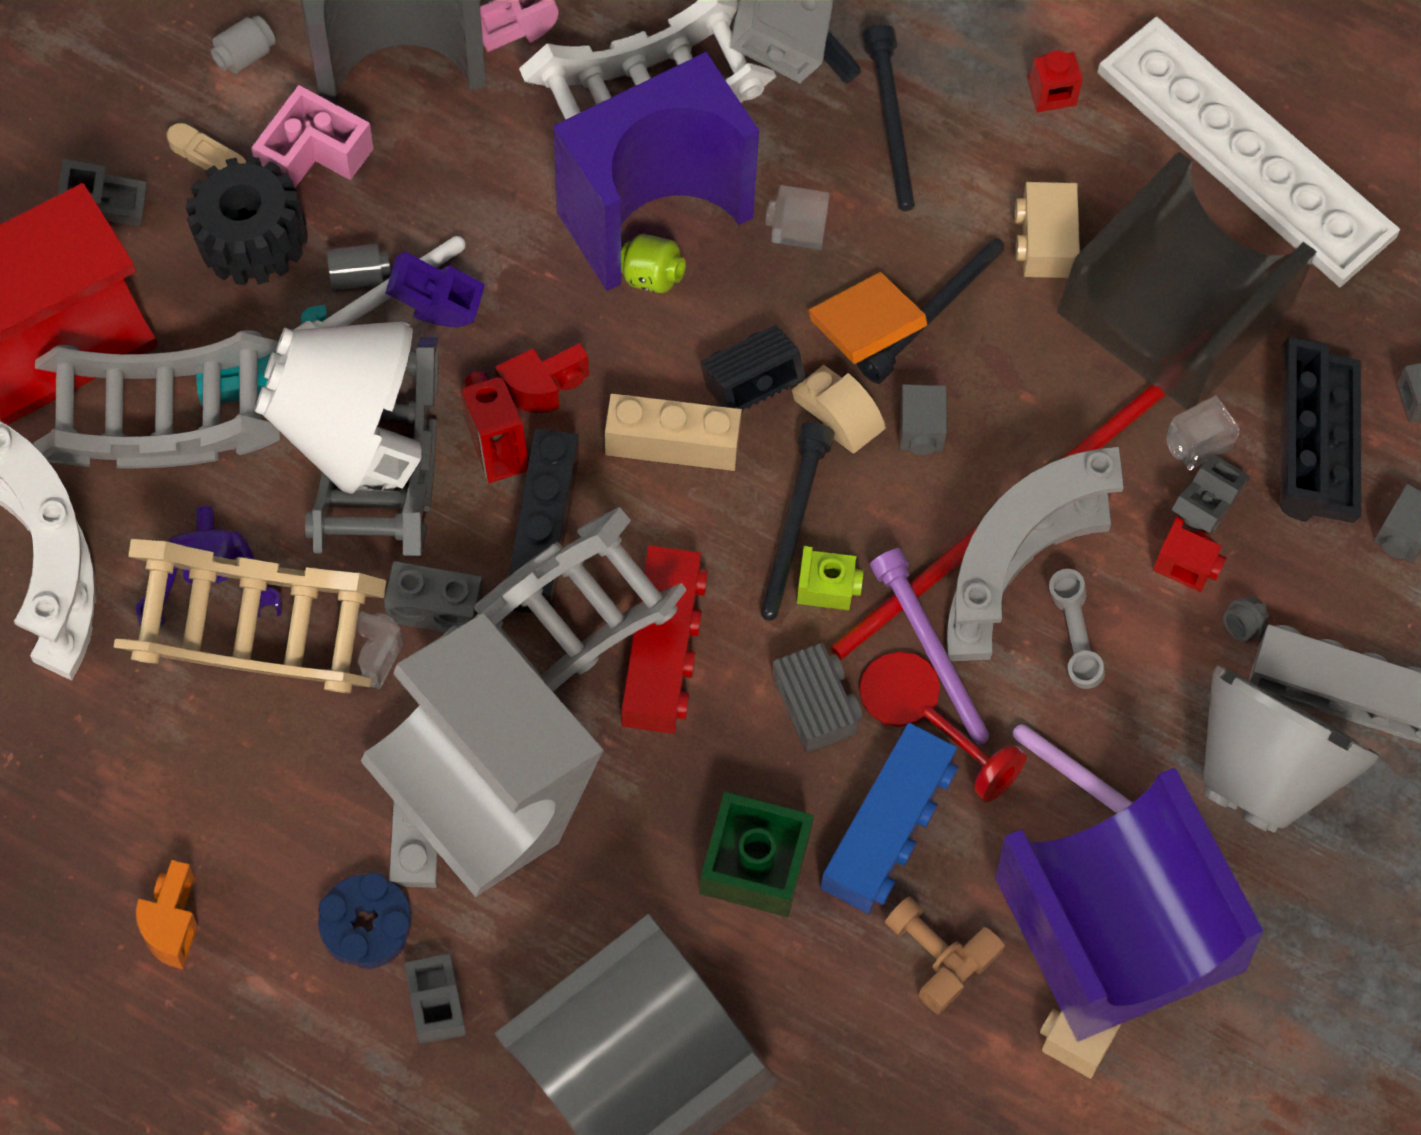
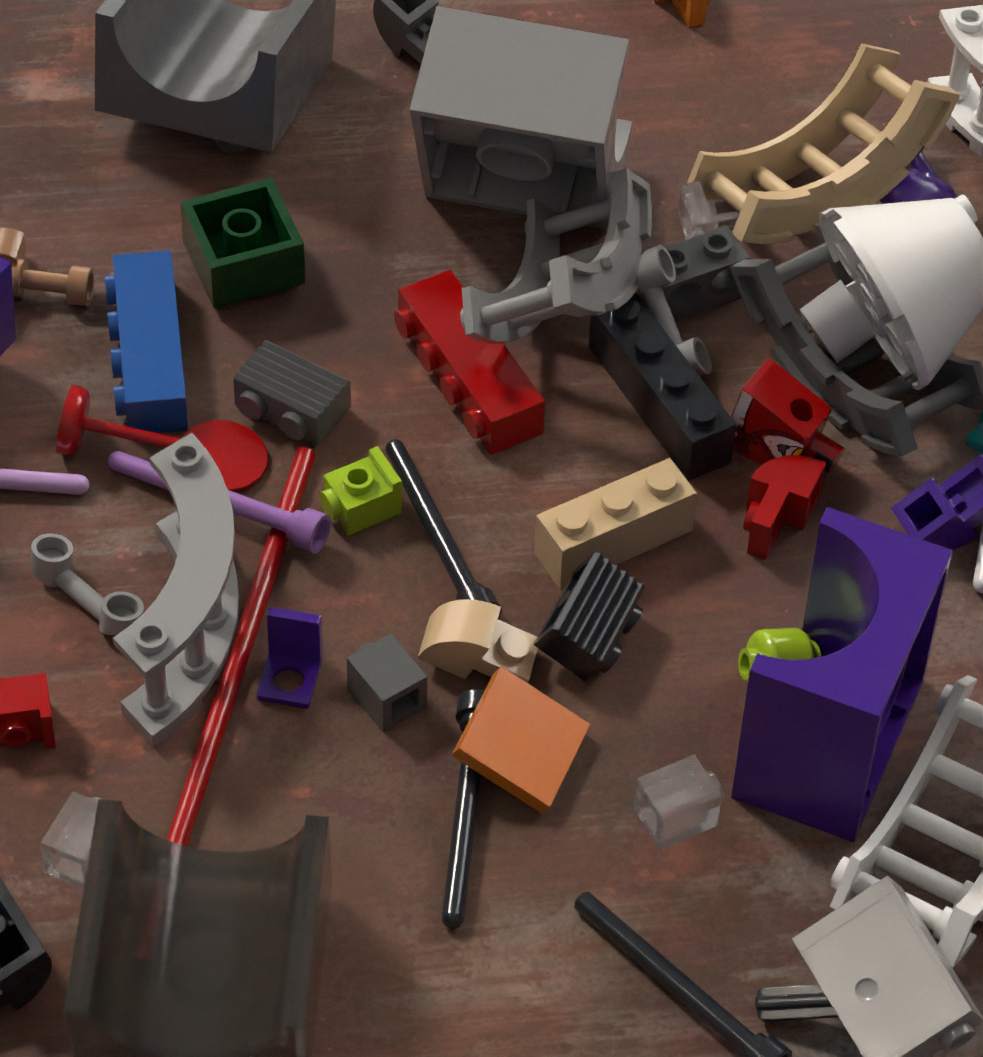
camera: 145 degrees right, 15 degrees down
tan piece [1015,182,1080,278] -> none
dark grey brick [1172,454,1251,533] -> none
none -> dark purple bracket [257,607,323,709]
none -> light grey bar [638,245,712,377]

